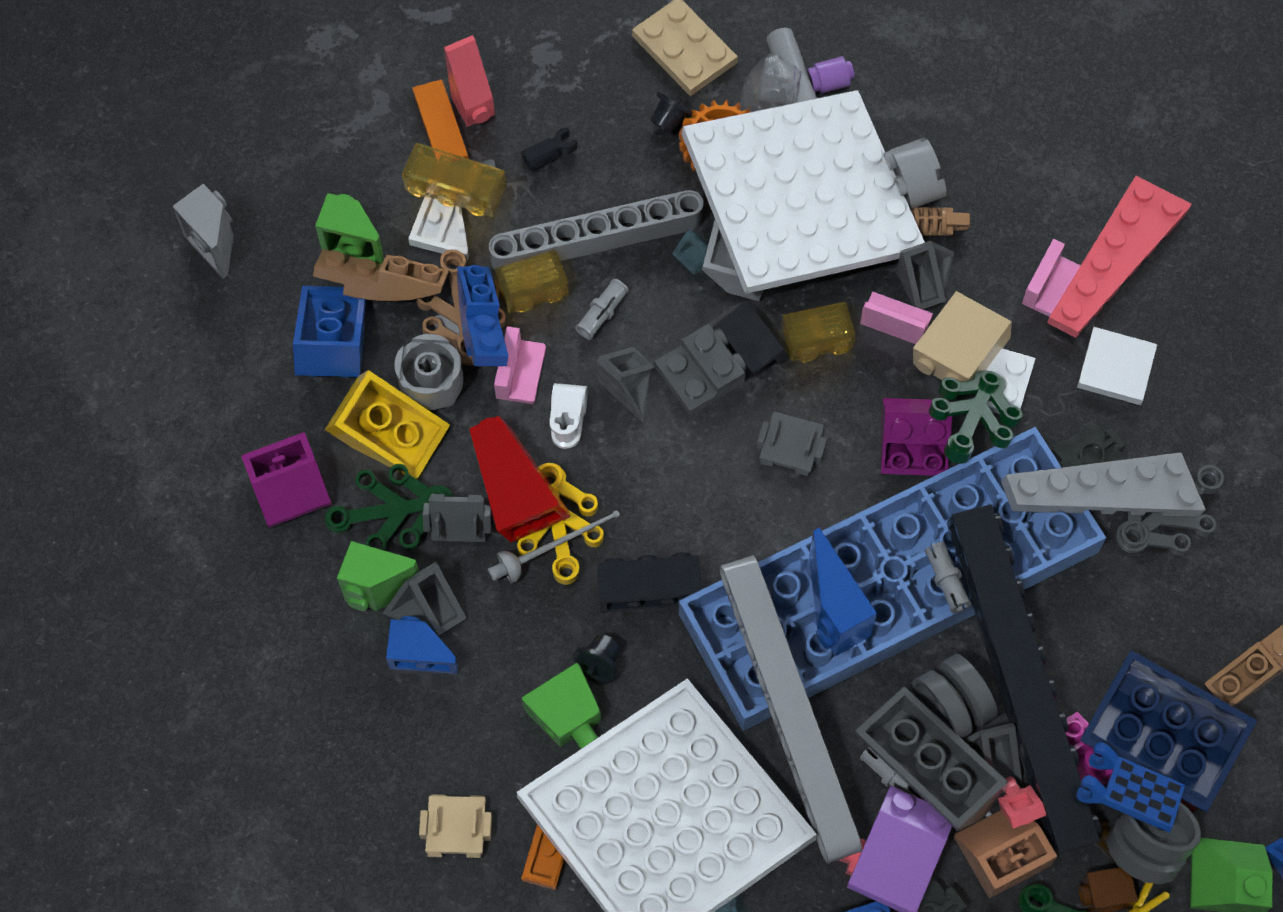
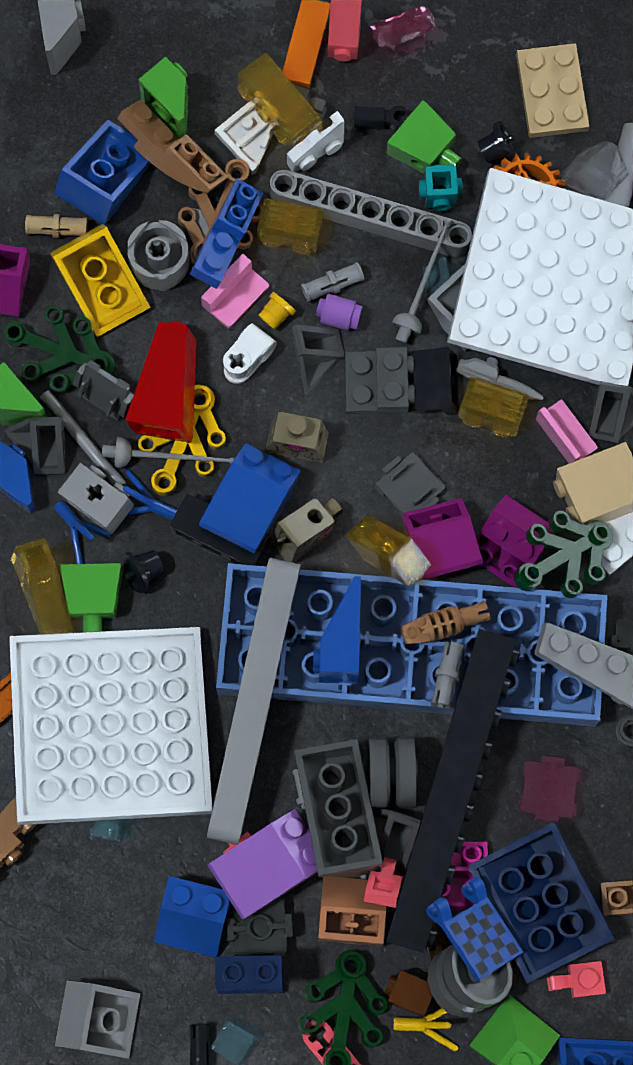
camera: 30 degrees right, 10 degrees up
none -> clear yellow slope [11,537,74,635]
none -> tan pin [25,214,88,238]
none -> light grey bar [40,390,126,487]
none -> blue plant [54,500,111,564]
none -> light grey brick [58,463,134,535]
none -> blue plant [123,470,178,520]
none -> blue slope [199,443,301,554]
none -> yellow piece [258,292,296,330]
none -> dark tan torso [265,412,329,463]
none -> dark tan torso [270,498,343,563]
none -> white wing [287,111,344,173]
none -> medium lavender brick [316,294,363,331]
none -> clear yellow brick [345,515,431,587]
none -> clear pink piece [371,6,435,51]
none -> bright green torso [386,100,462,174]
none -> light grey sword [392,219,451,344]
none -> medium nougat hinge [400,601,490,644]
none -> magenta slope [401,498,483,580]
none -> teal brick [419,165,463,211]
none -> light grey piece [456,357,544,400]
none -> clear pink piece [519,756,581,823]
none -> coral plate [547,961,606,998]

